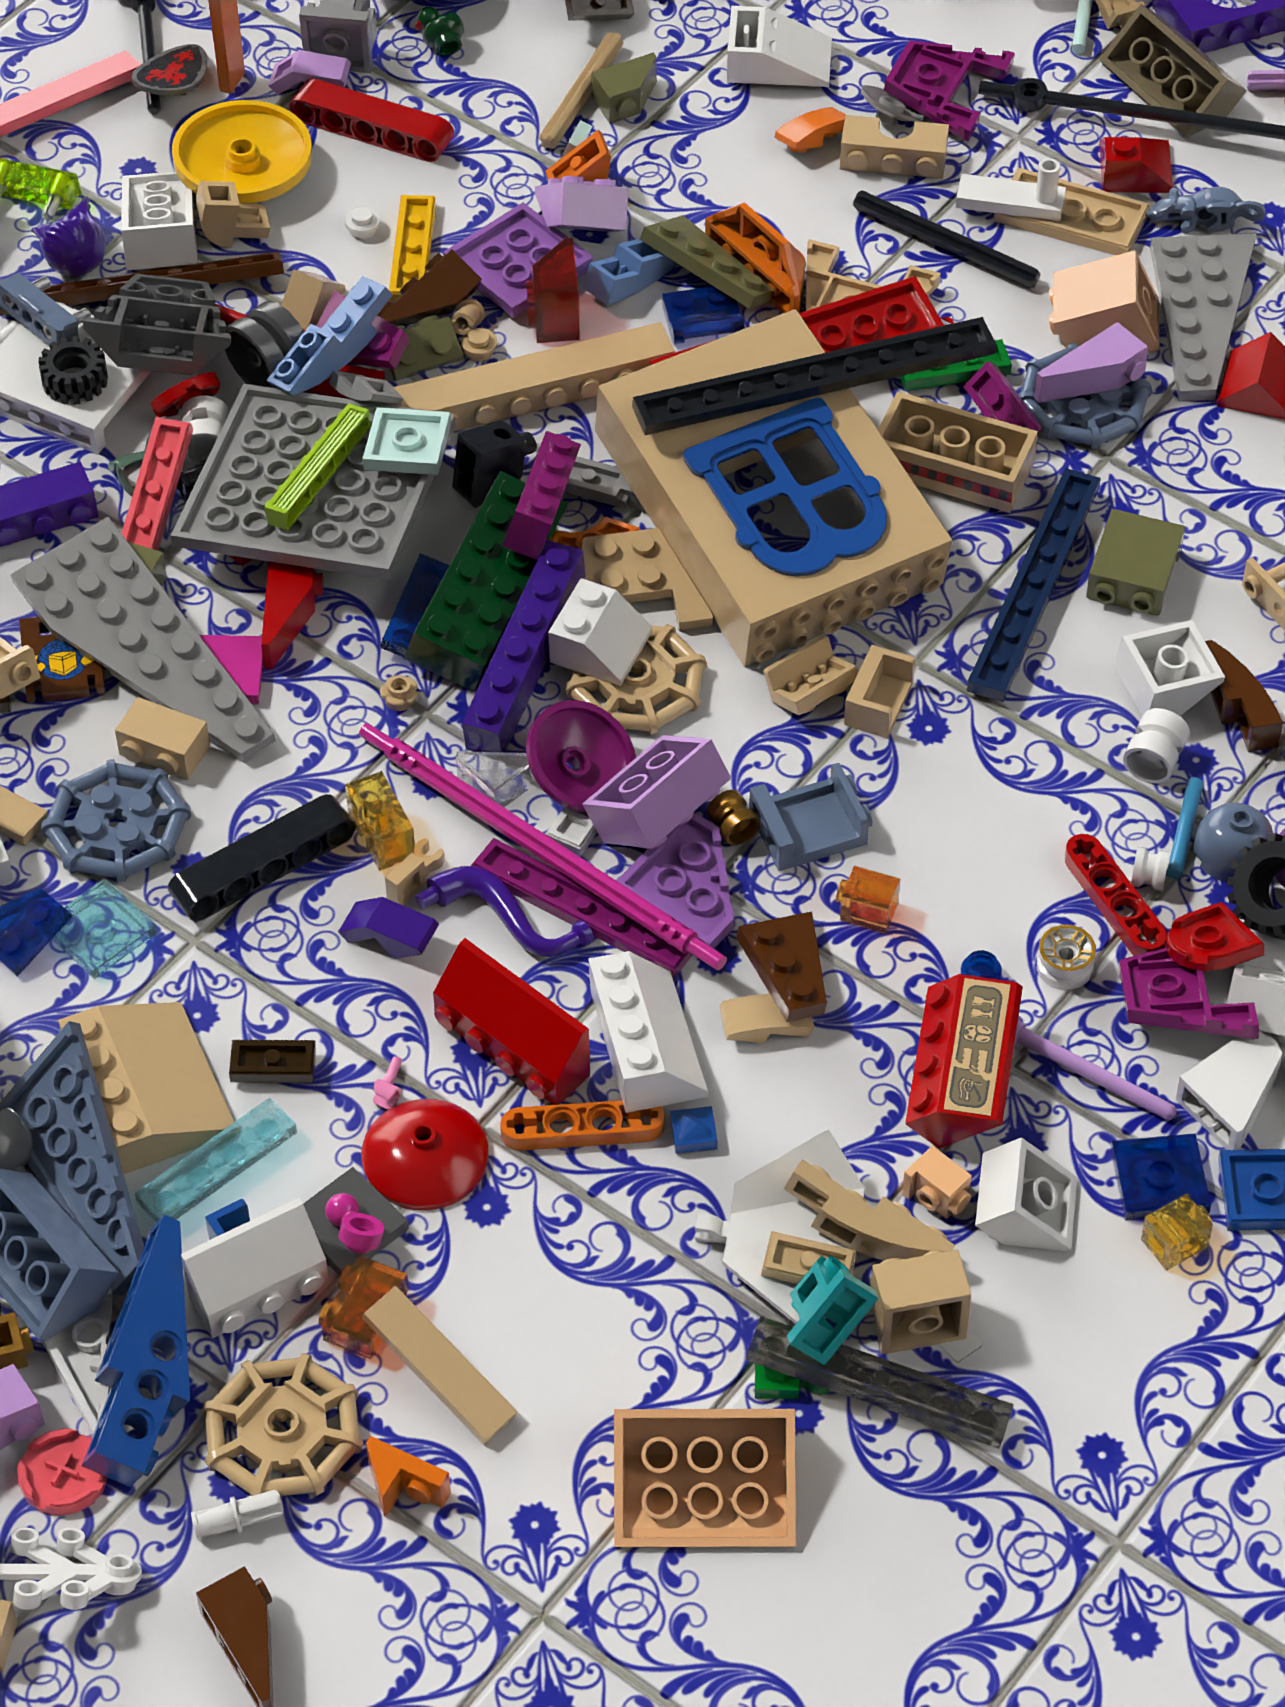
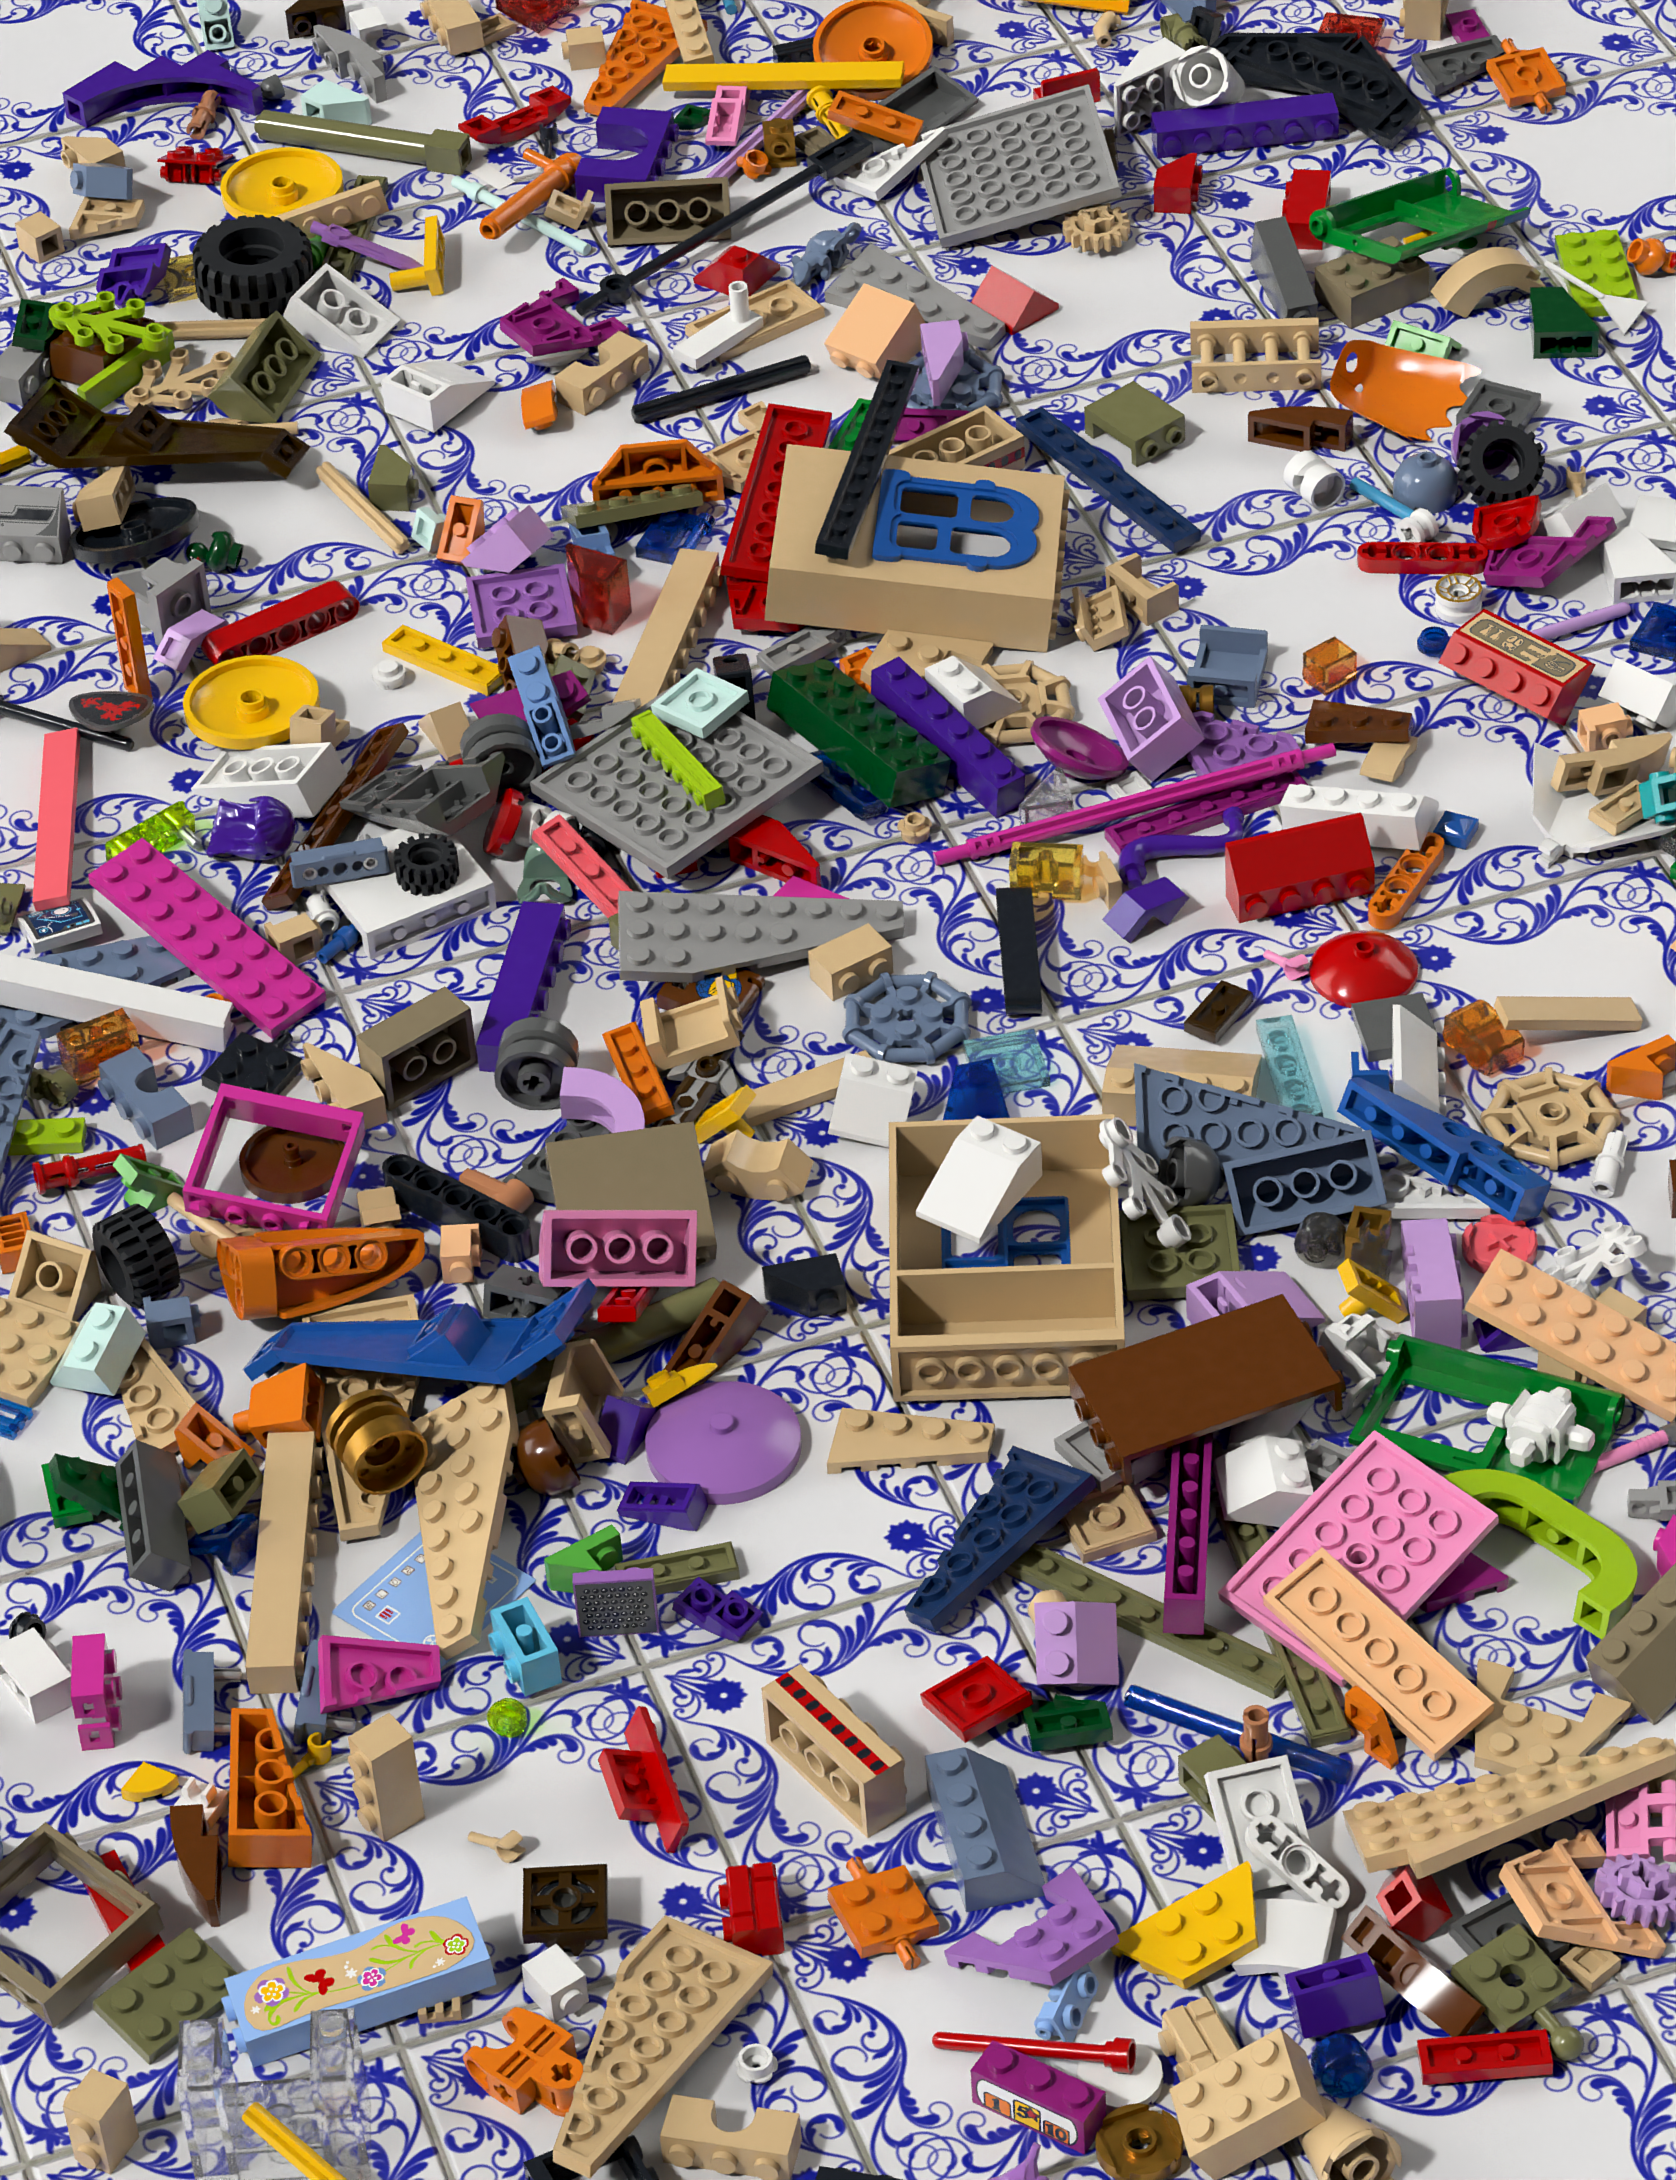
camera: 55 degrees left, 10 degrees down
dark pink plate [325,1193,384,1254] -> none
magenta arch [502,431,581,560] -> none
white slope [1114,620,1225,716] -> none

